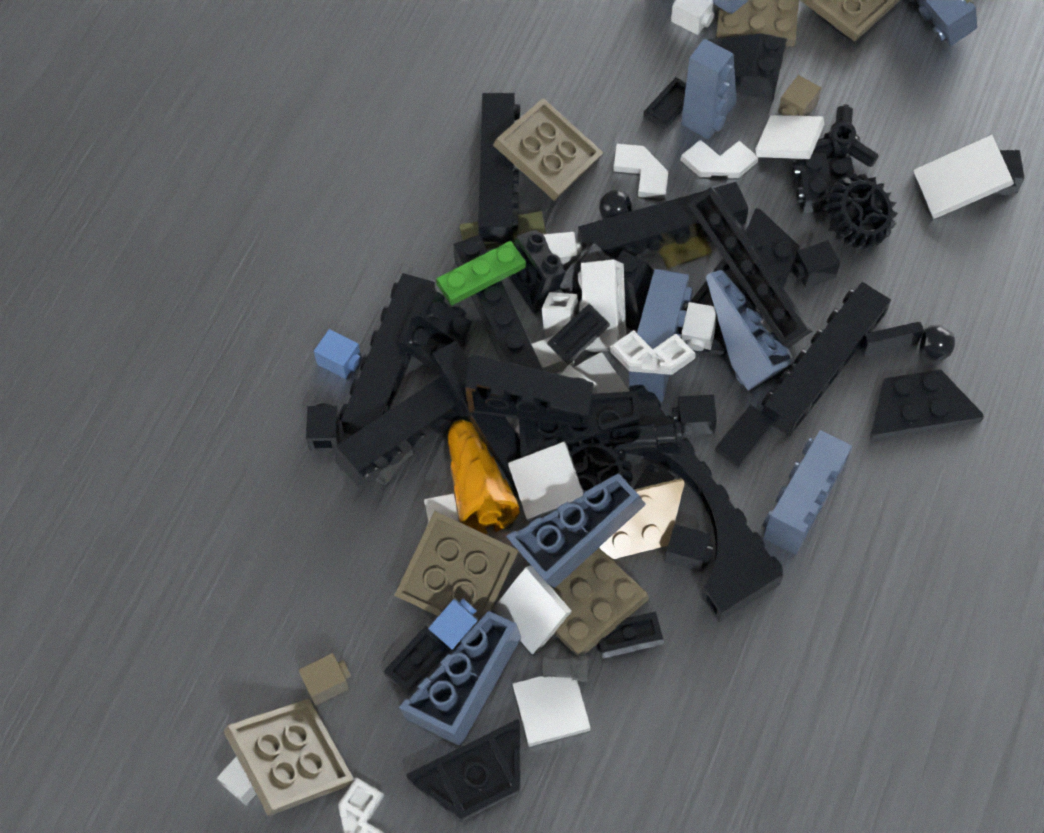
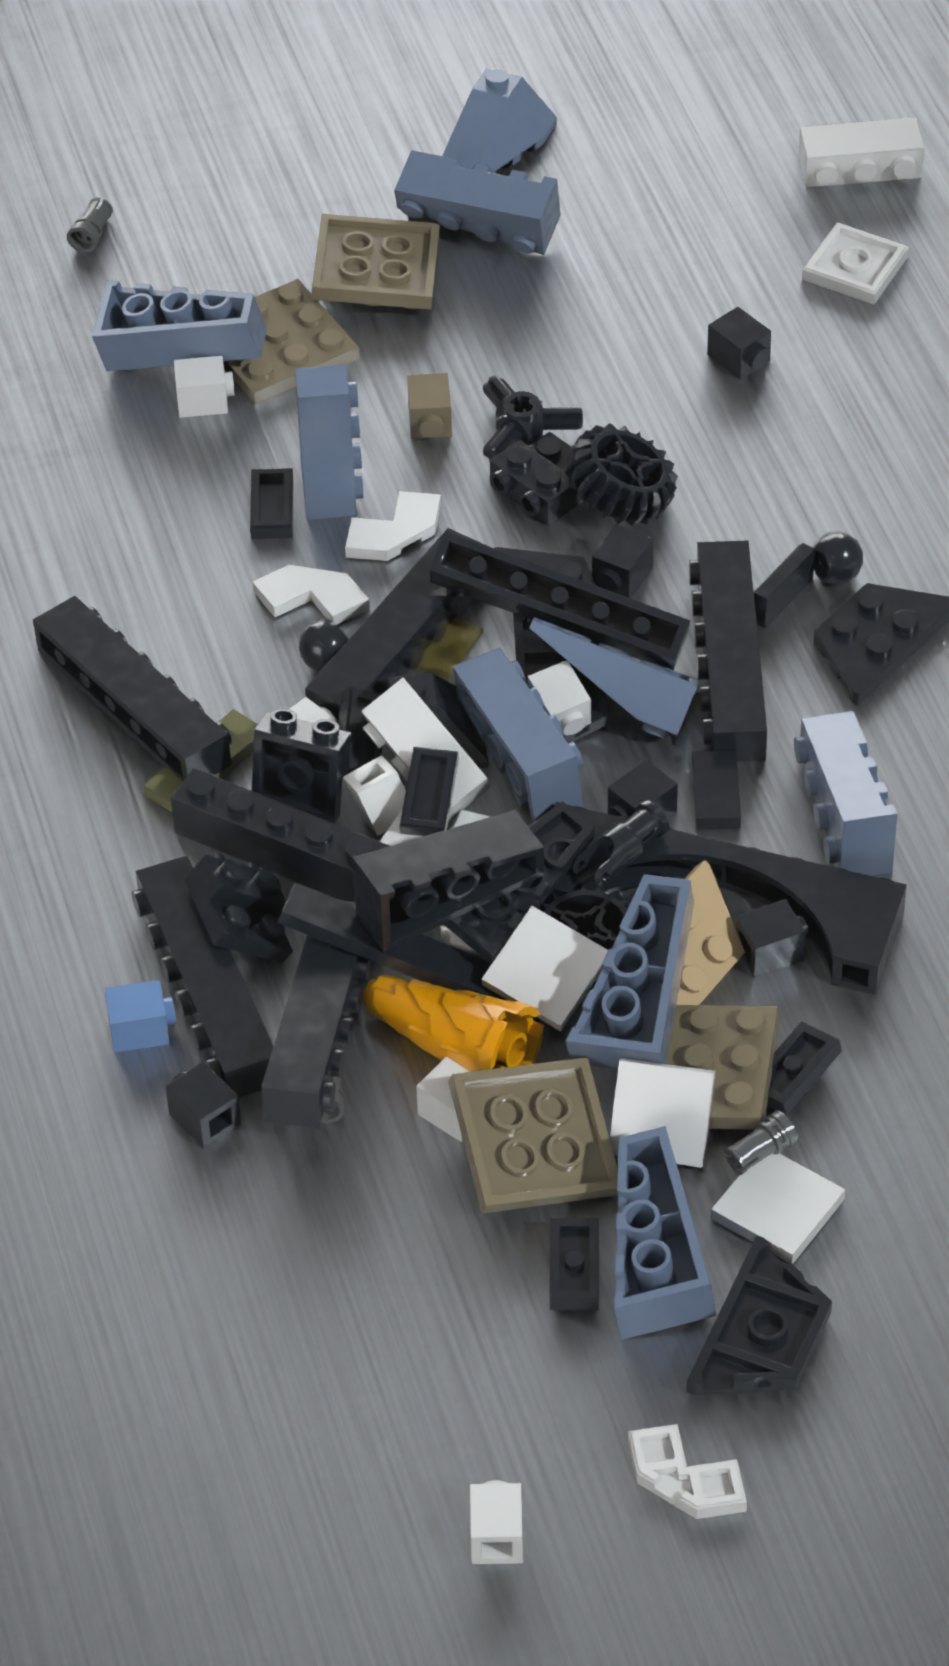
camera: 40 degrees left, 15 degrees down
plate [224,698,354,816] -> none
dark tan brick [298,653,351,706] -> none
medium blue brick [428,598,478,649] -> none
bright green plate [436,241,526,306] -> none
dark tan plate [493,98,603,201] -> none
white tile [610,330,695,375] -> none
black slope [708,33,787,100] -> none
white tile [755,115,824,159] -> none
white tile [913,135,1014,219] -> none

